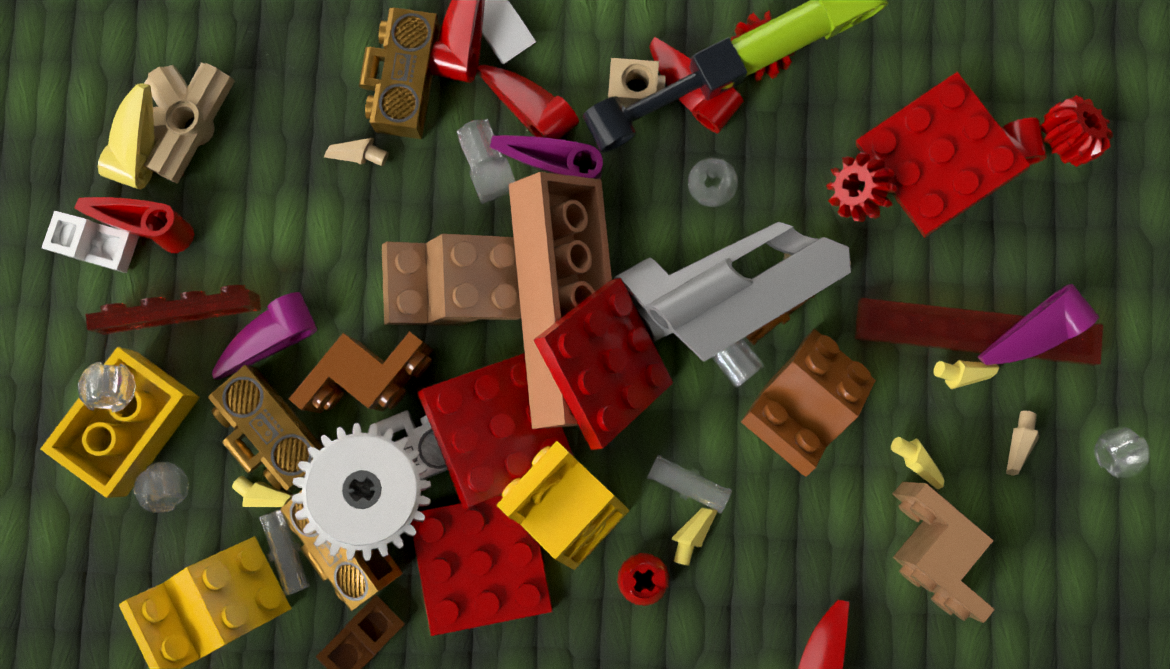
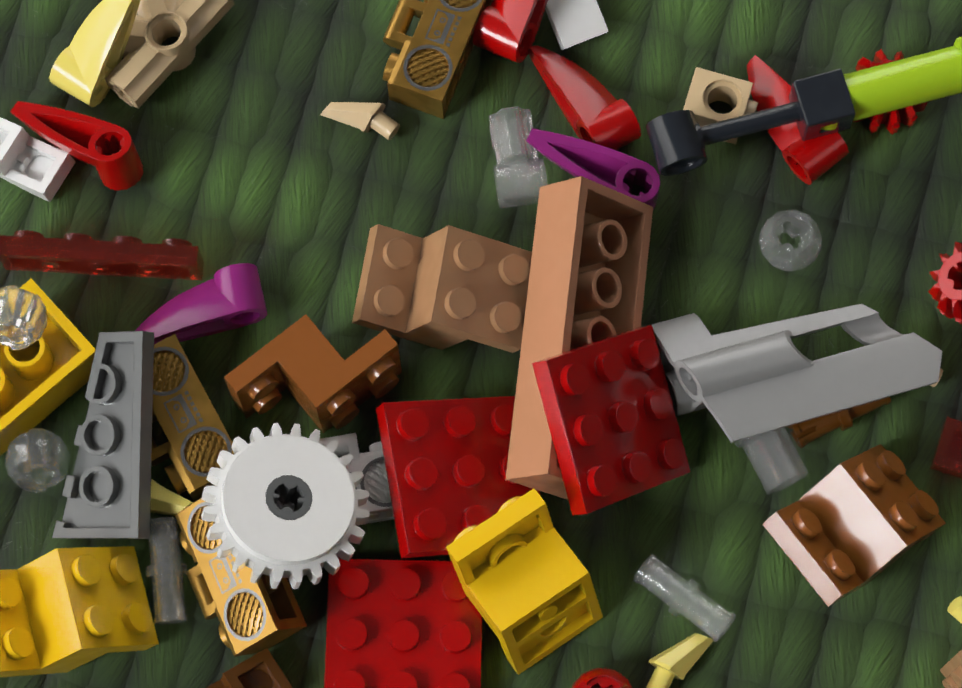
camera: 15 degrees right, 10 degrees down
none -> wing [52,331,154,539]

